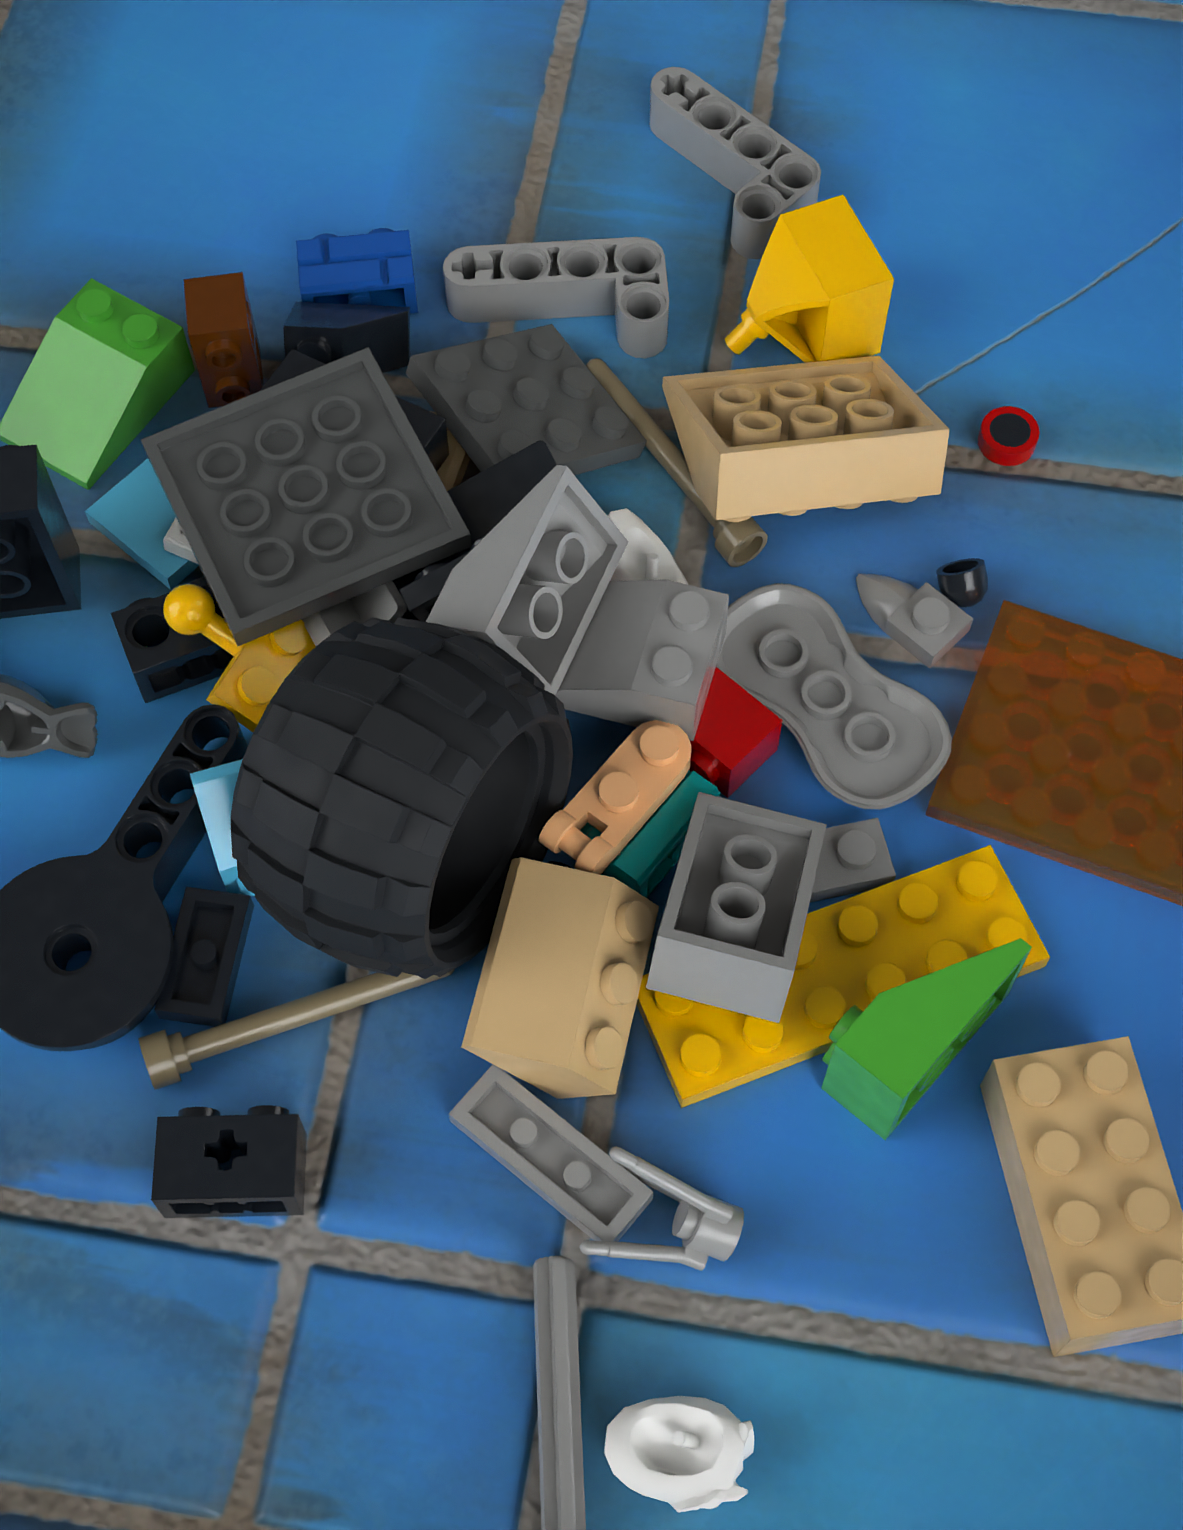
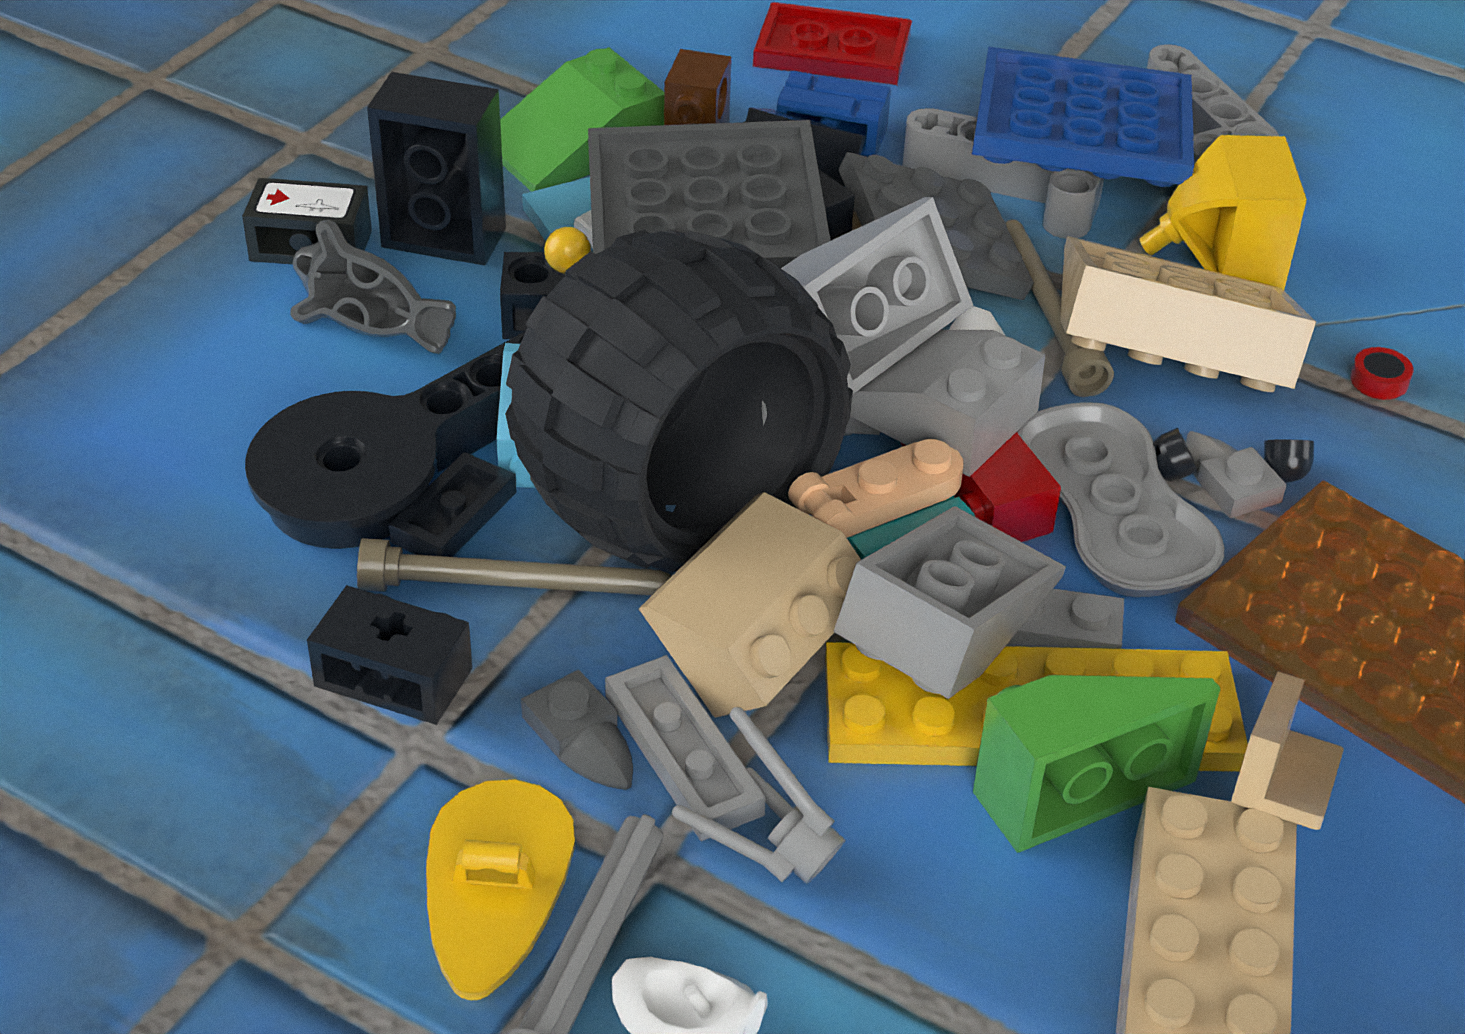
camera: 20 degrees right, 20 degrees down
none -> yellow shield [426,779,575,1001]
none -> dark grey plate [521,669,633,790]
none -> red tile [753,2,912,85]
none -> blue plate [972,46,1194,187]
none -> black hinge [1153,427,1198,481]
none -> tan panel [1231,672,1344,830]

